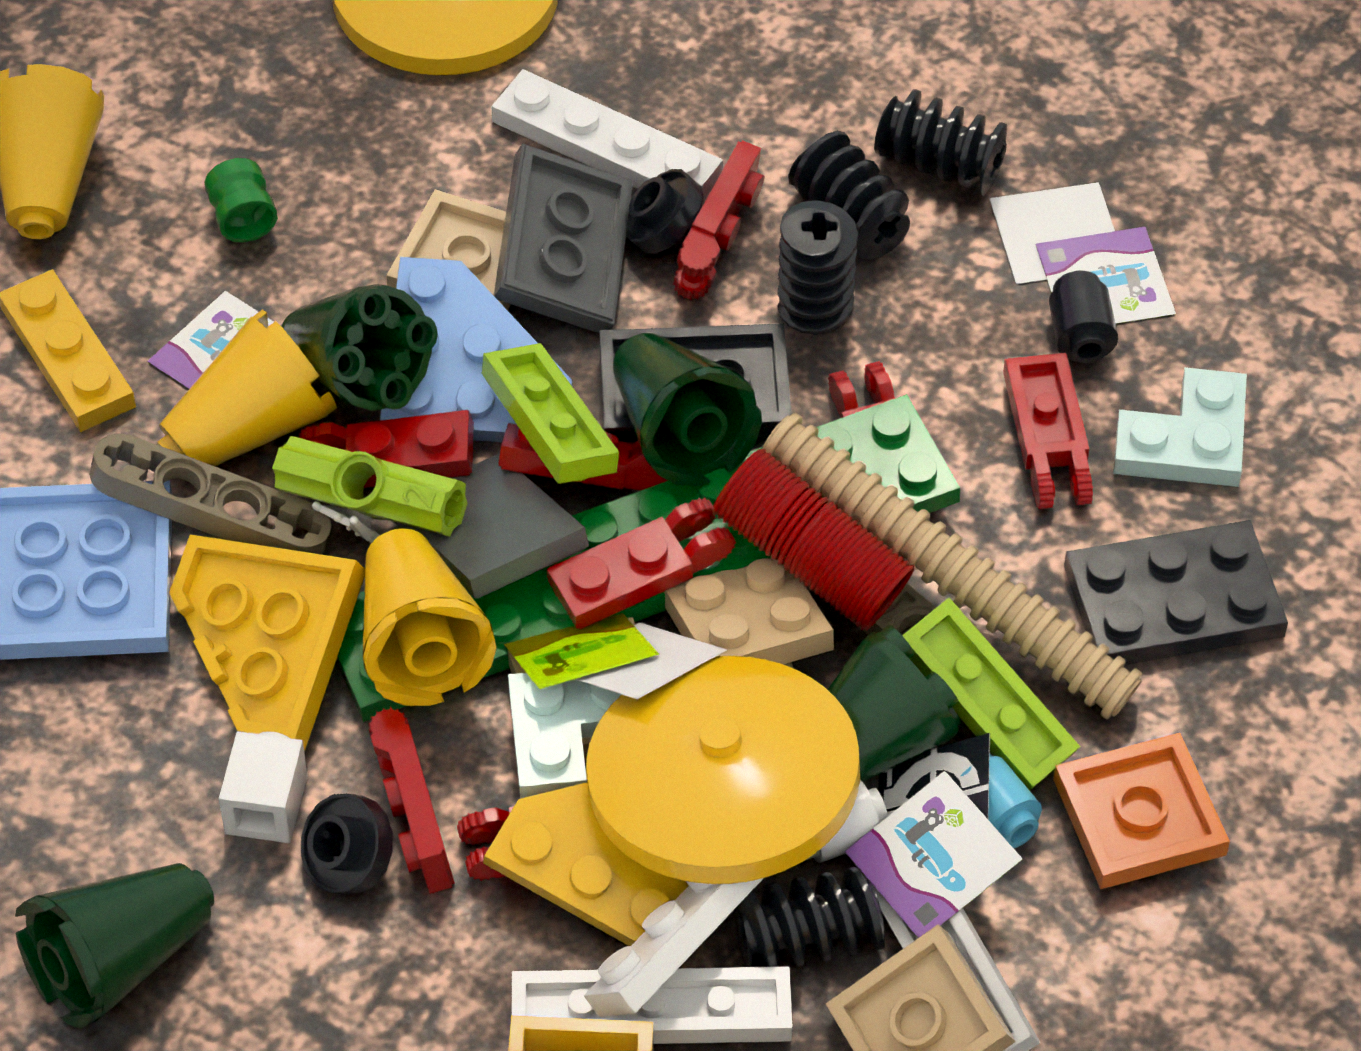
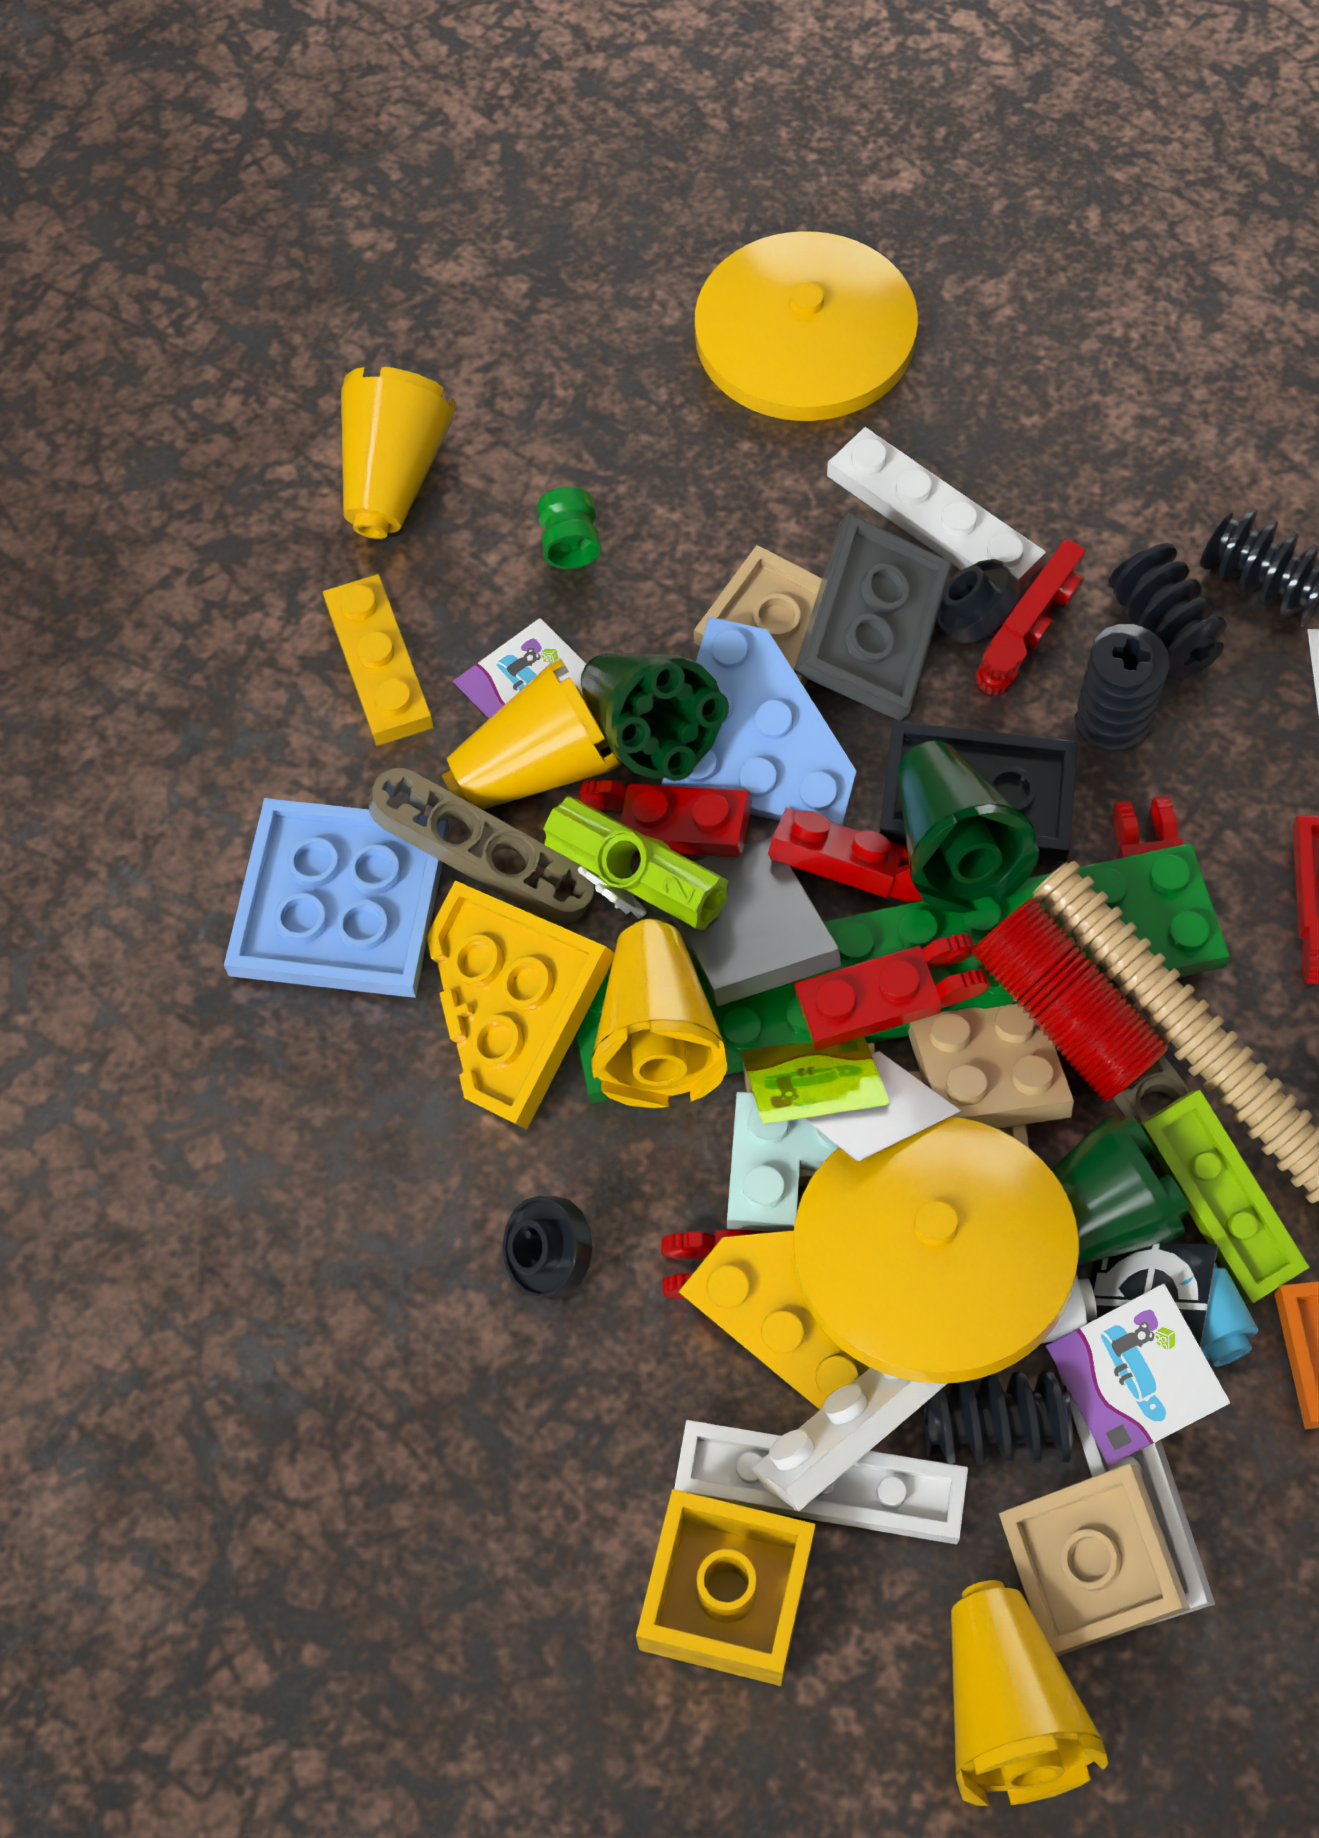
camera: 15 degrees right, 10 degrees up
dark green cone [15,863,214,1028] -> none
white brick [219,731,308,843] -> none
red hinge [368,707,455,894] -> none
lime plate [481,343,619,484] -> none

